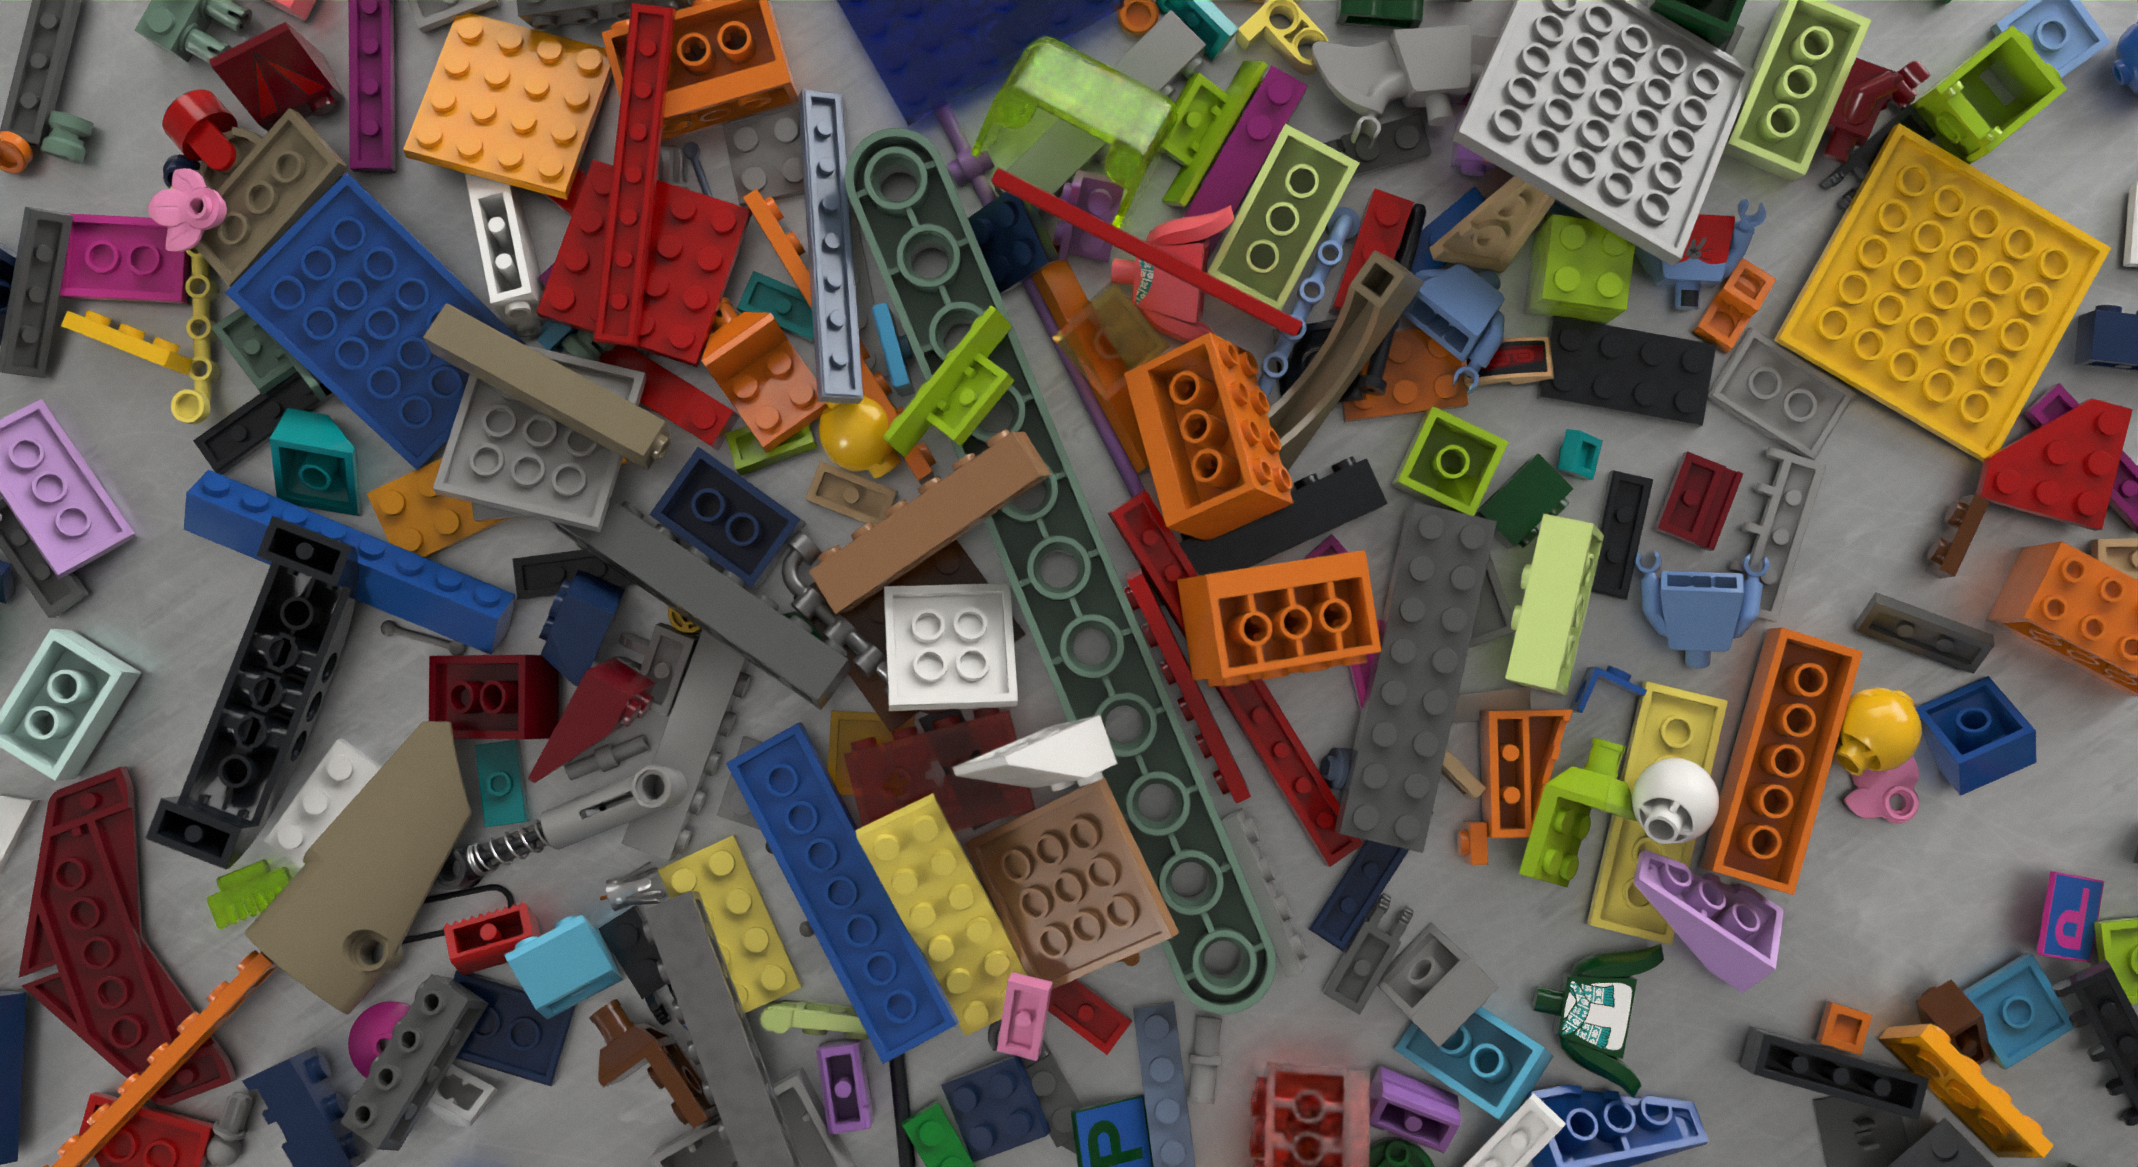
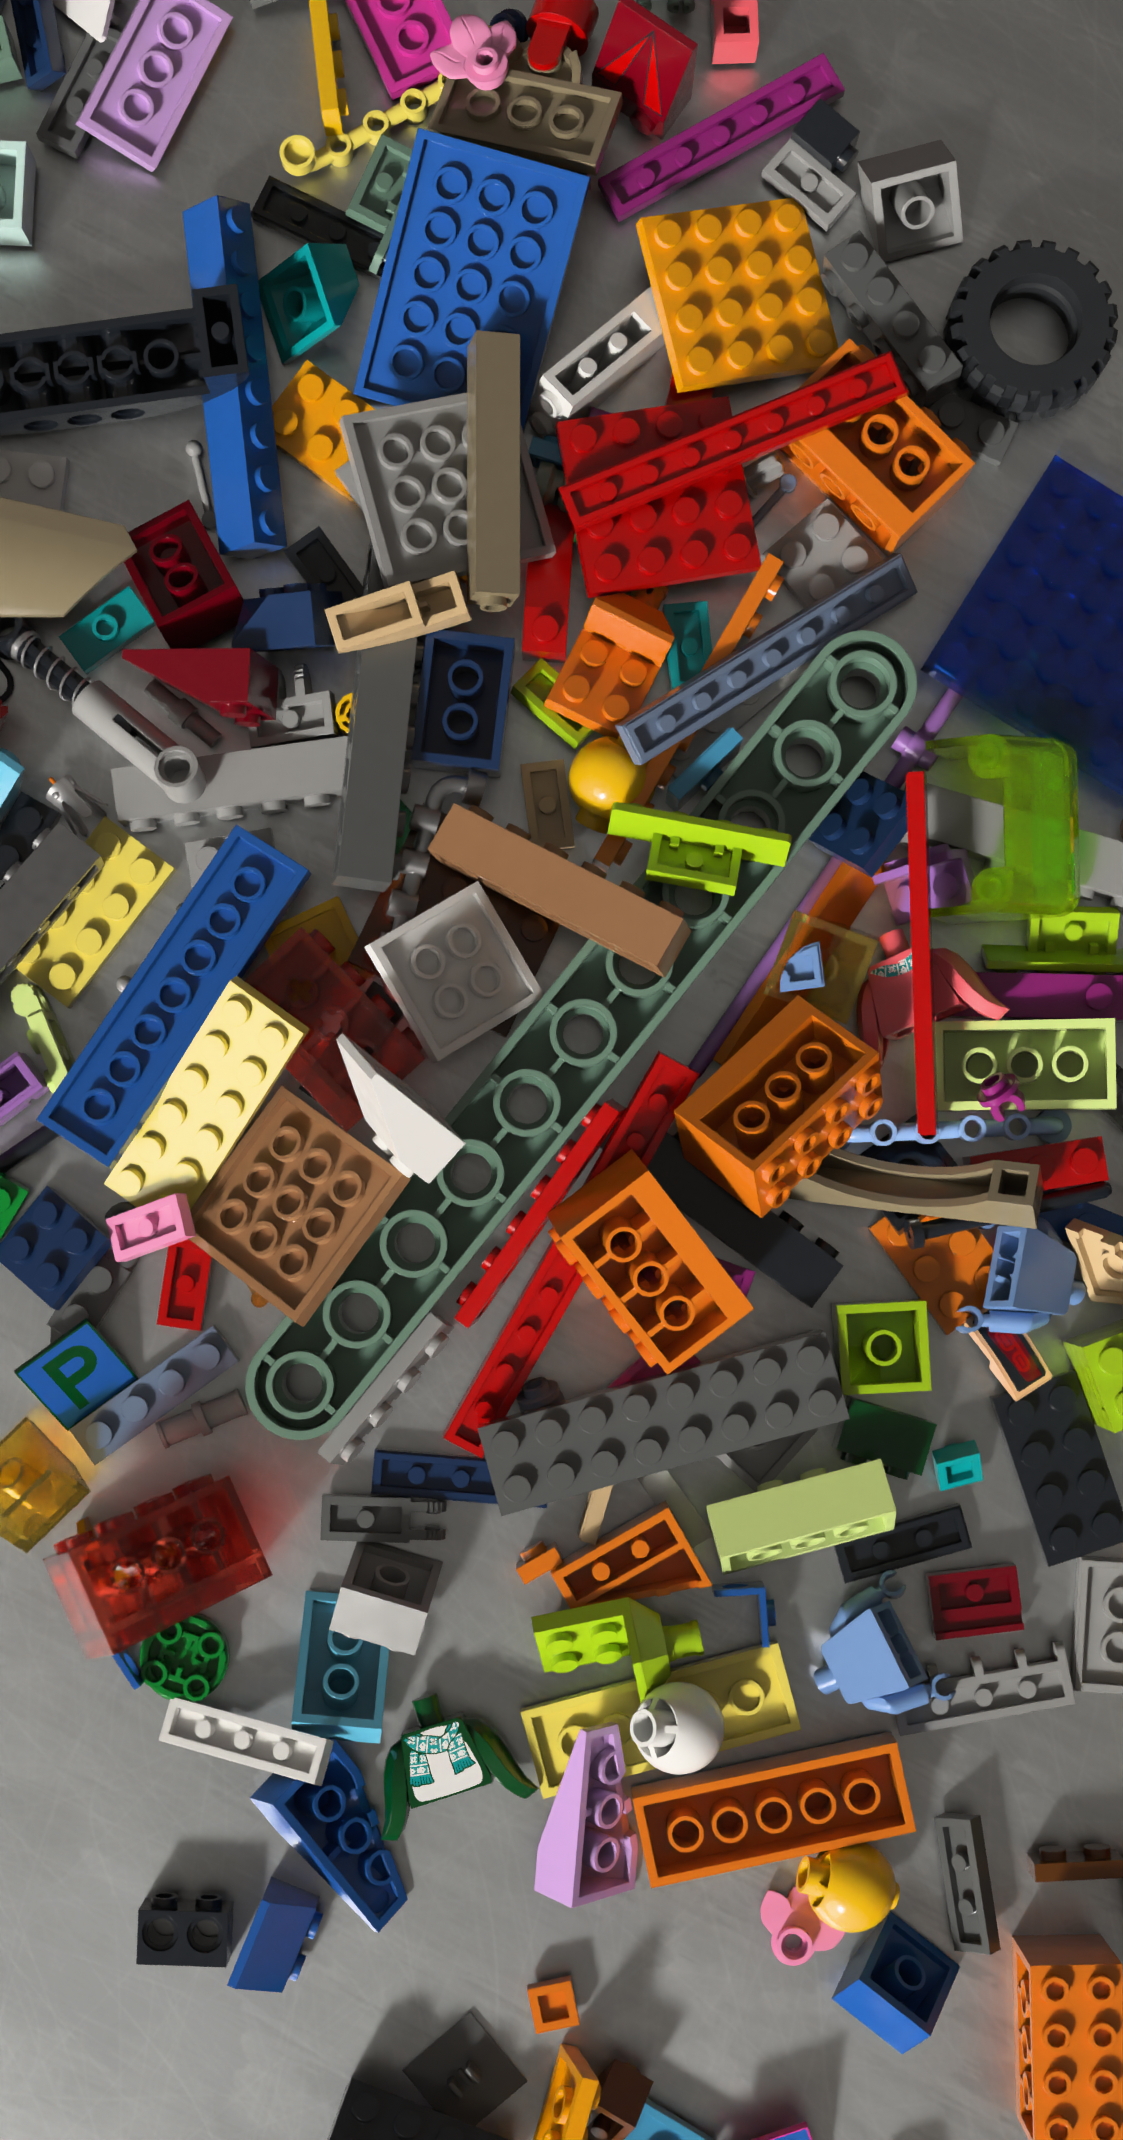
camera: 60 degrees right, 0 degrees up
medium lavender brick [1364,1067,1461,1153] -> none
black brick [1740,1026,1929,1120] -> none
none -> tan slope [324,570,472,653]
none -> medium blue tile [780,941,826,992]
none -> magenta plate [977,1072,1025,1122]

